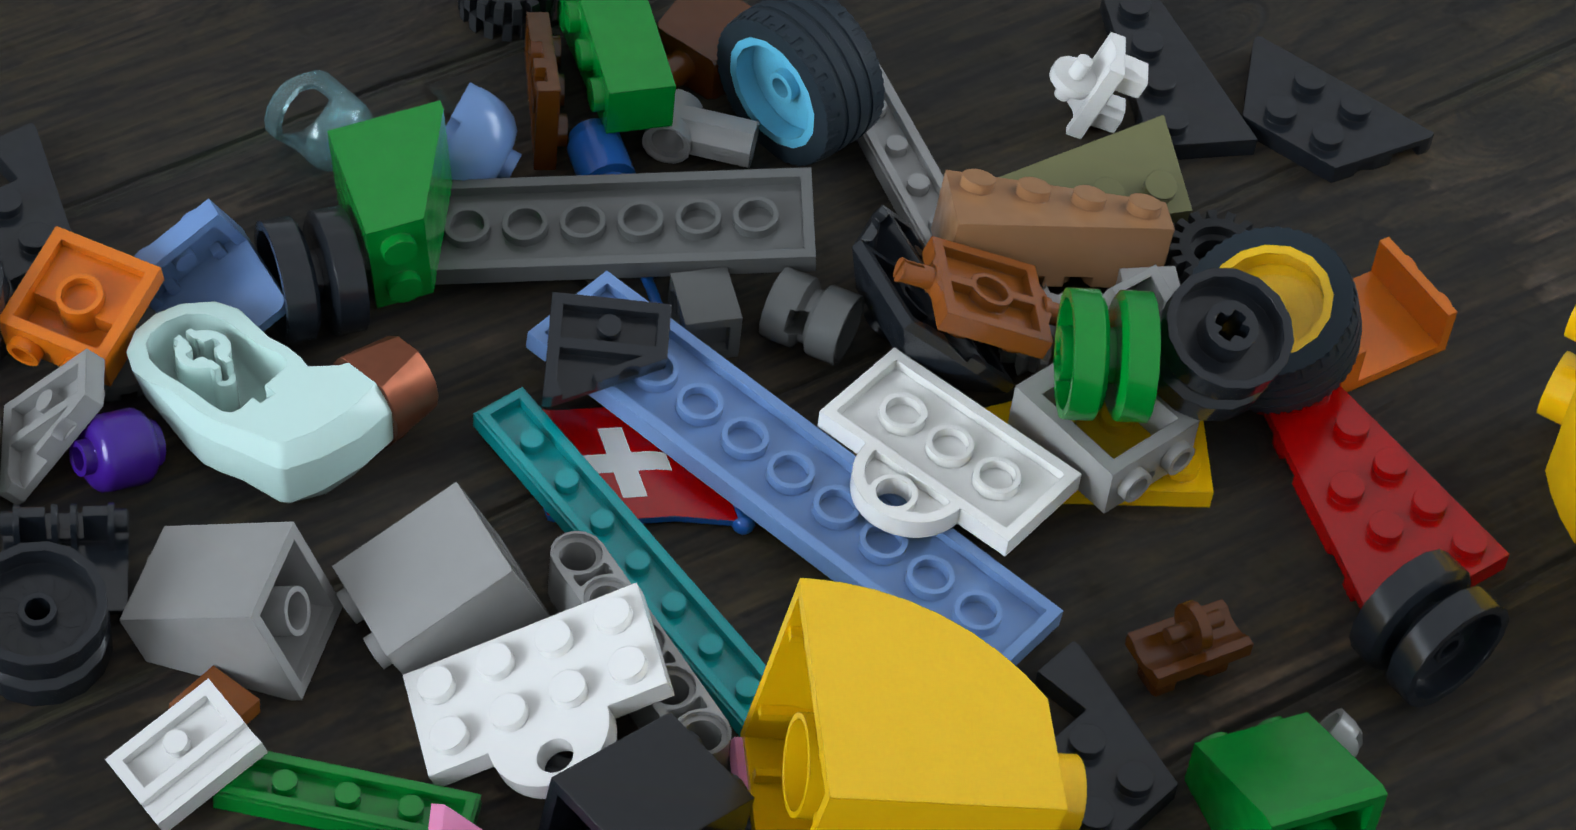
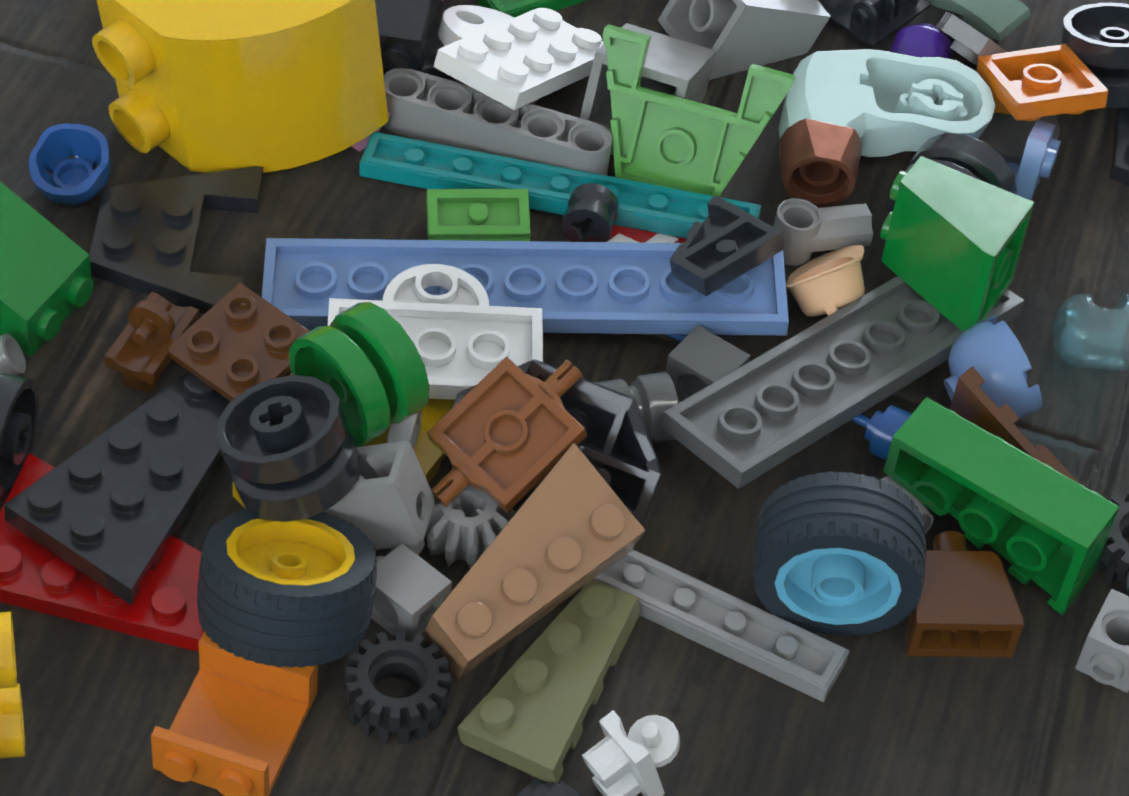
camera: 140 degrees right, 0 degrees up
none -> black wing [4,371,231,605]
none -> reddish brown bracket [168,283,310,401]
none -> bright green plate [426,189,531,241]
none -> black wheel [561,183,619,242]
none -> bright green wing [603,24,796,197]
none -> light grey piece [773,198,874,266]
none -> light nougat piece [786,245,865,317]

